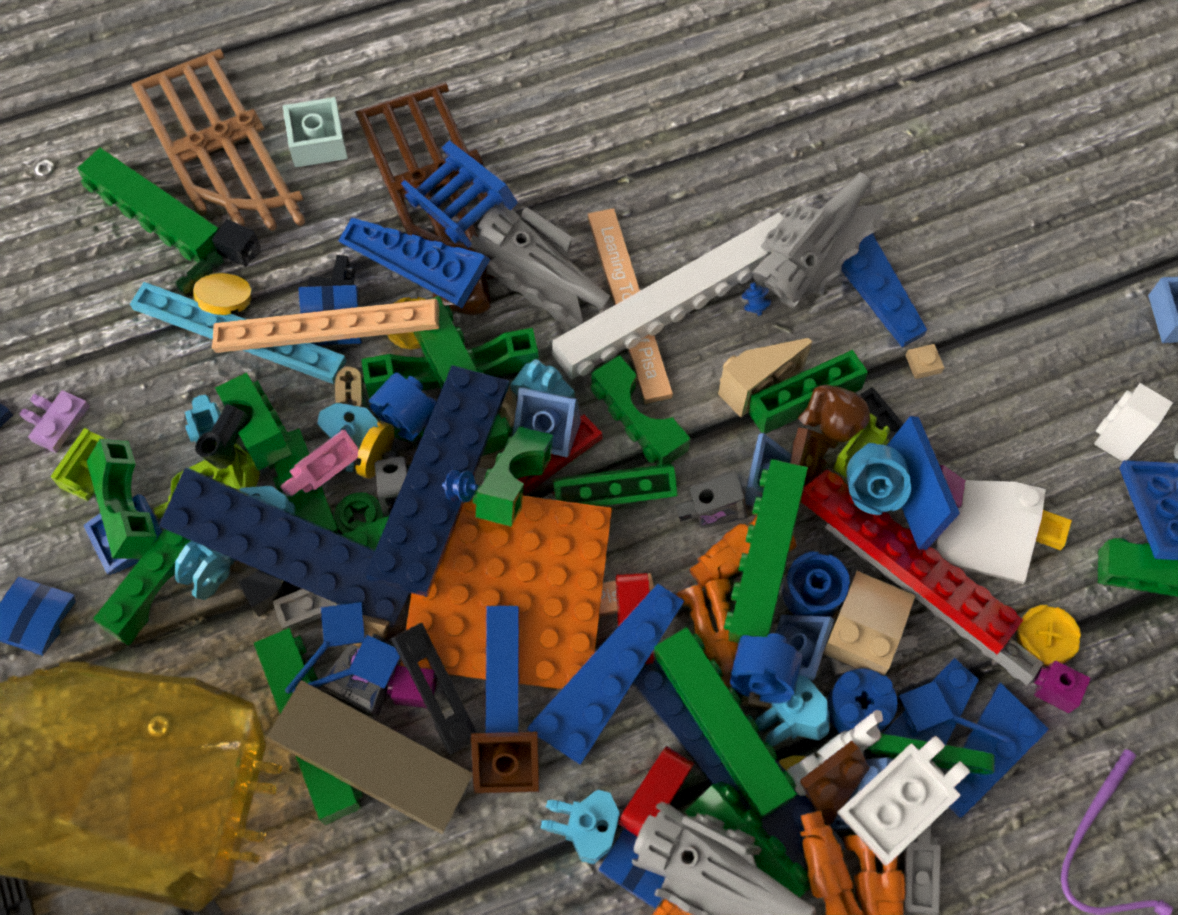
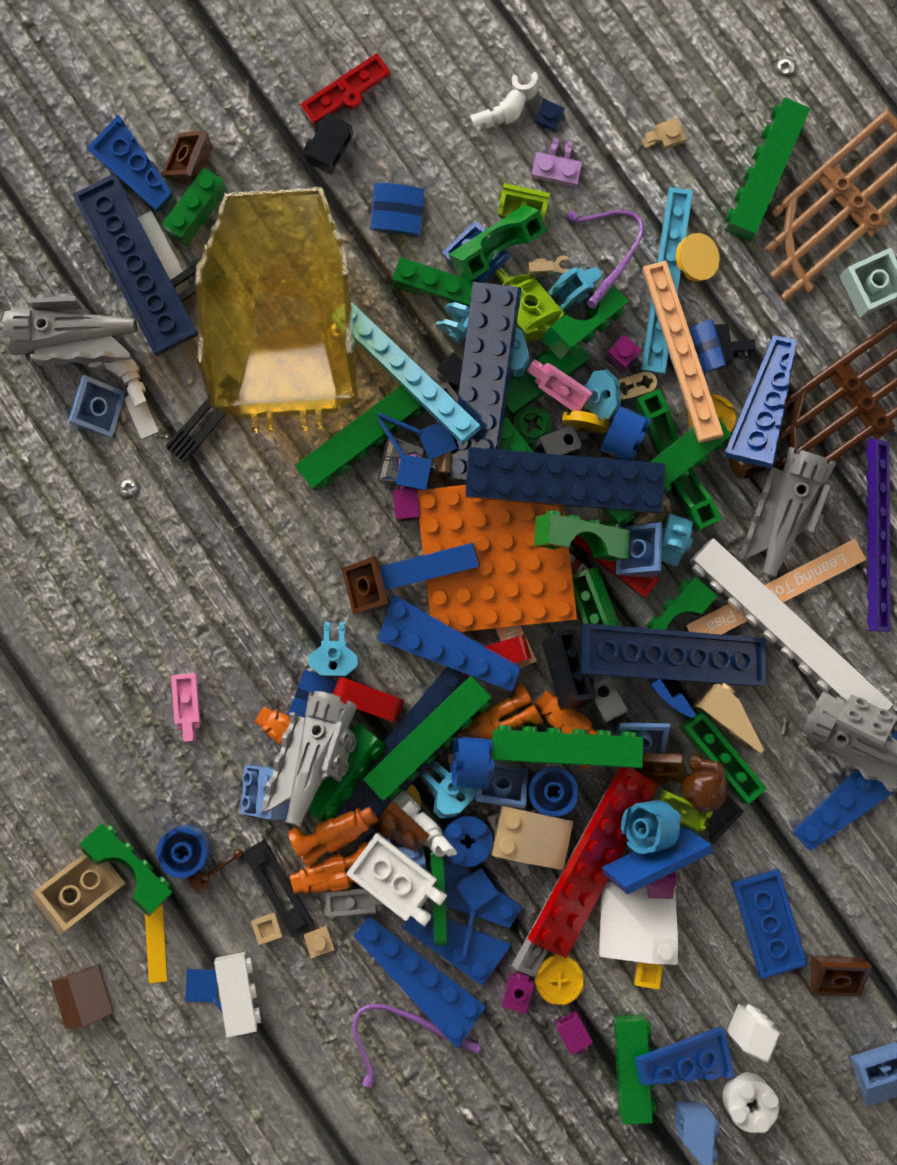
camera: 70 degrees right, 20 degrees up
dark green axle [175,250,224,294] -> none
black piece [195,404,250,469] -> none
black brick [212,219,261,267] -> none
dark tan tile [266,680,473,834] -> none
black container [391,623,477,754] -> none
blue fence [401,140,518,248] -> none
blue wheel [442,470,478,502] -> none
blue wheel [741,283,772,316] -> none
tan plate [905,344,944,379] -> none
none -> medium azure plate [333,302,480,445]
none -> blue wing [353,916,486,1048]
none -> tan plate [527,256,569,279]
none -> black brick [542,629,596,710]
none -> magenta brick [554,1010,593,1055]
none -> medium lavender piece [566,210,644,308]
none -> dark blue plate [581,623,766,687]
none -> magenta brick [604,334,642,374]
none -> tan plate [642,118,686,150]
none -> blue slope [647,679,696,718]
none -> blue tile [731,869,808,979]
none -> reddish brown slope [810,955,872,997]
none -> dark purple plate [866,439,890,632]

